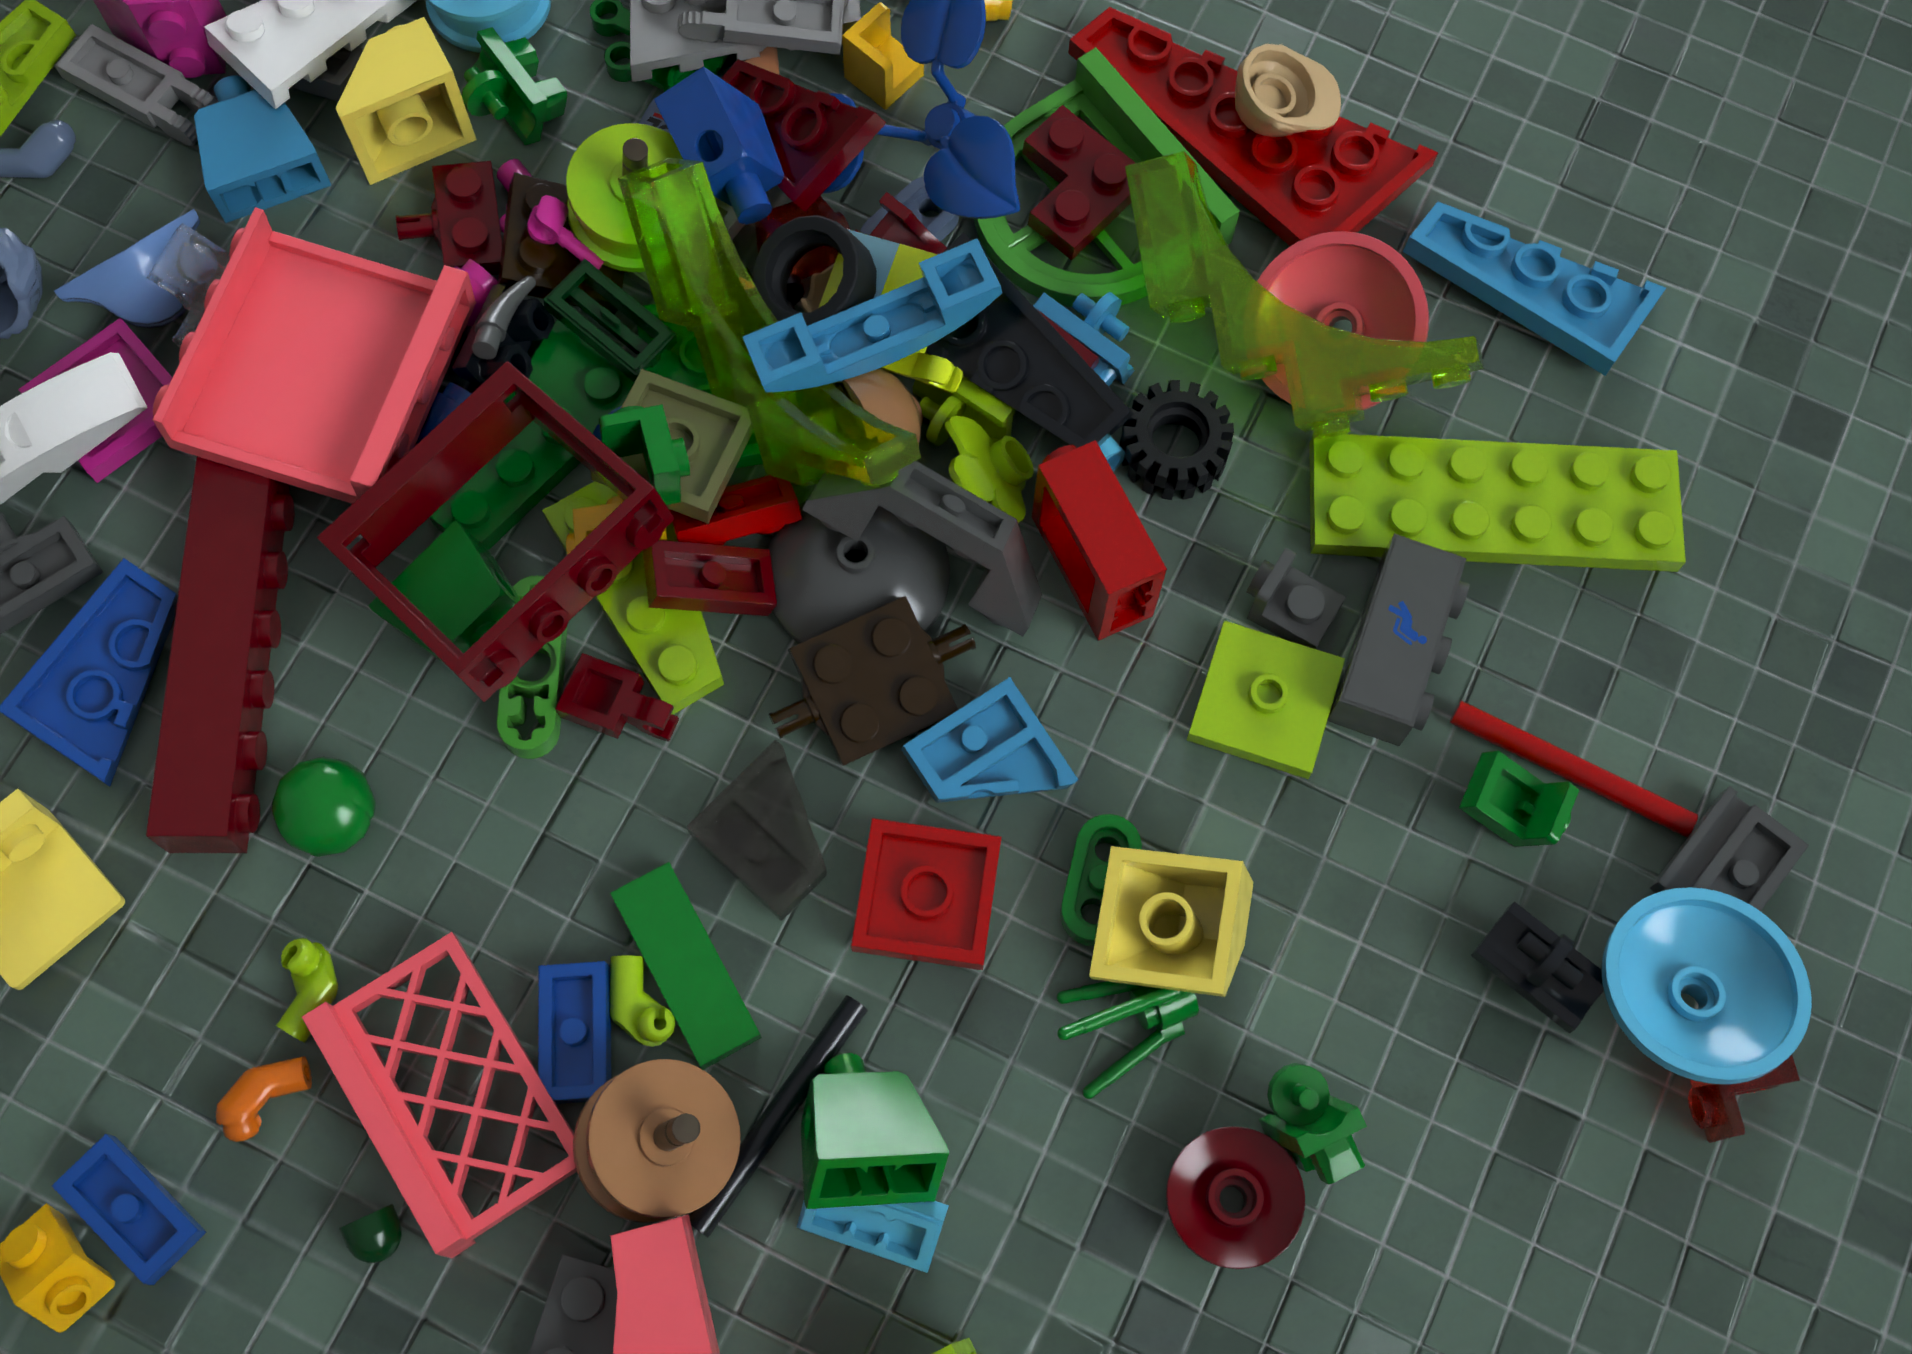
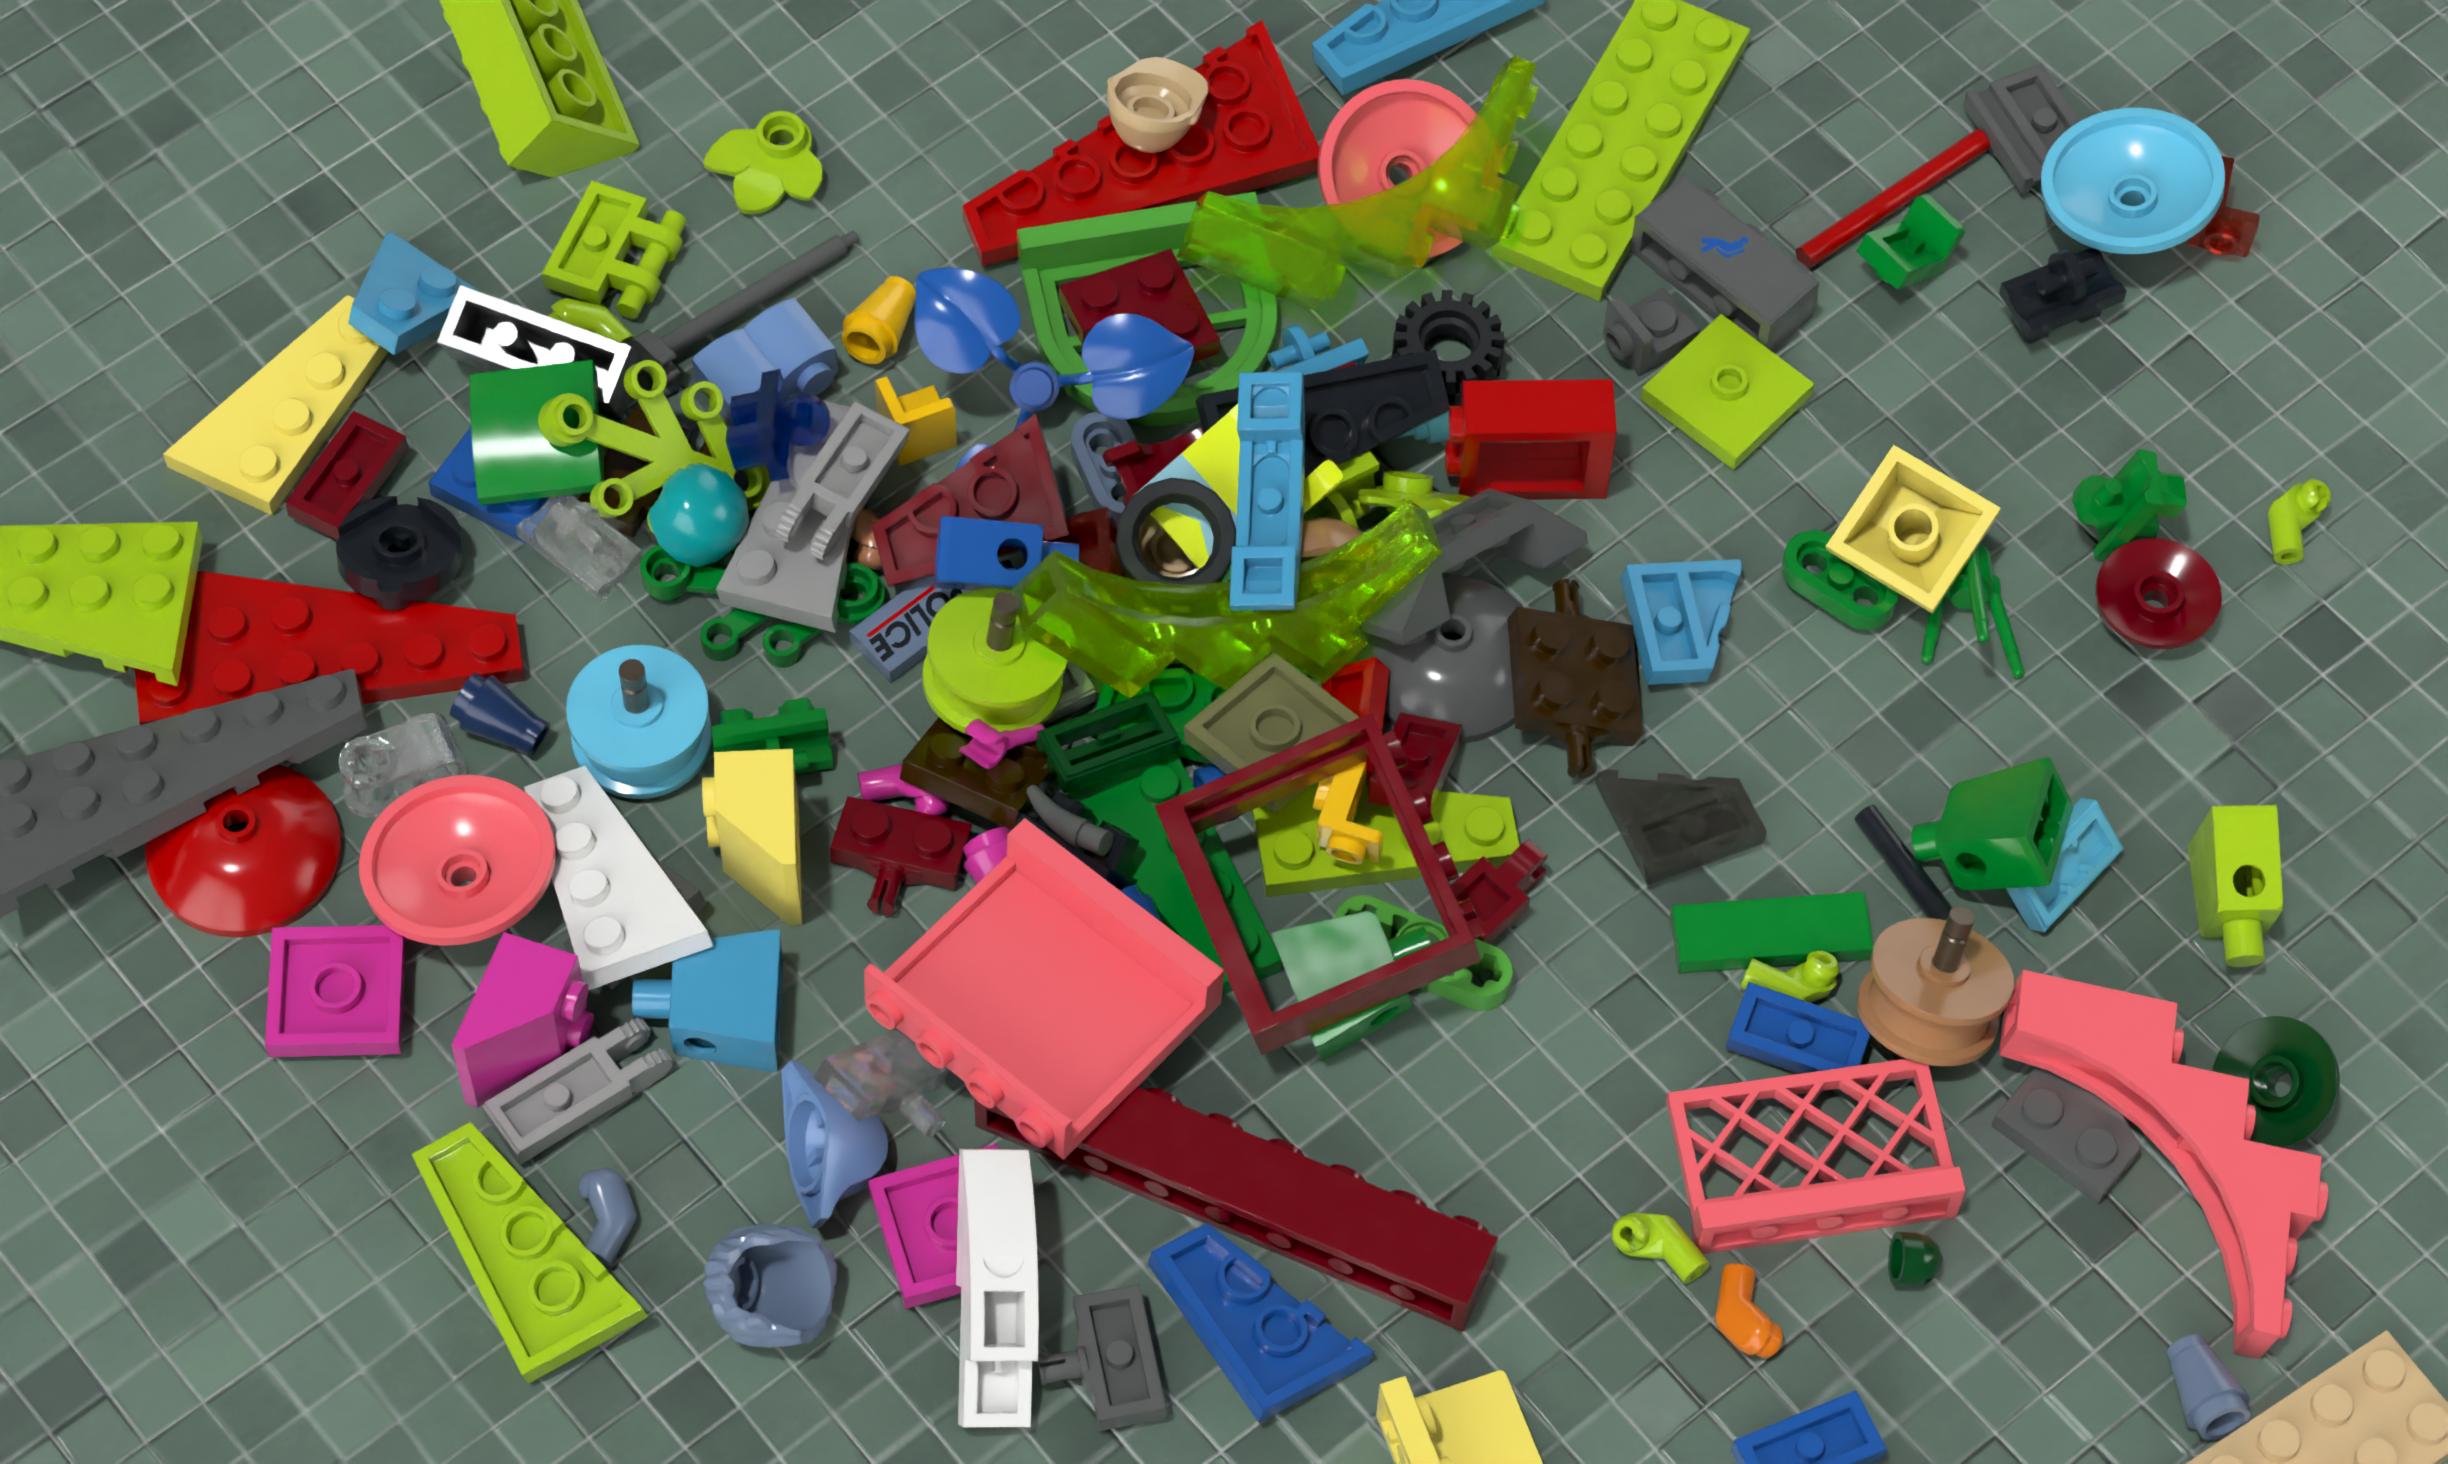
camera: 65 degrees left, 10 degrees down
green hair [272,756,376,857] -> none
green bracket [599,404,690,505] -> none
red plate [851,818,1002,970] -> none
none -> lime arm [2267,479,2331,565]

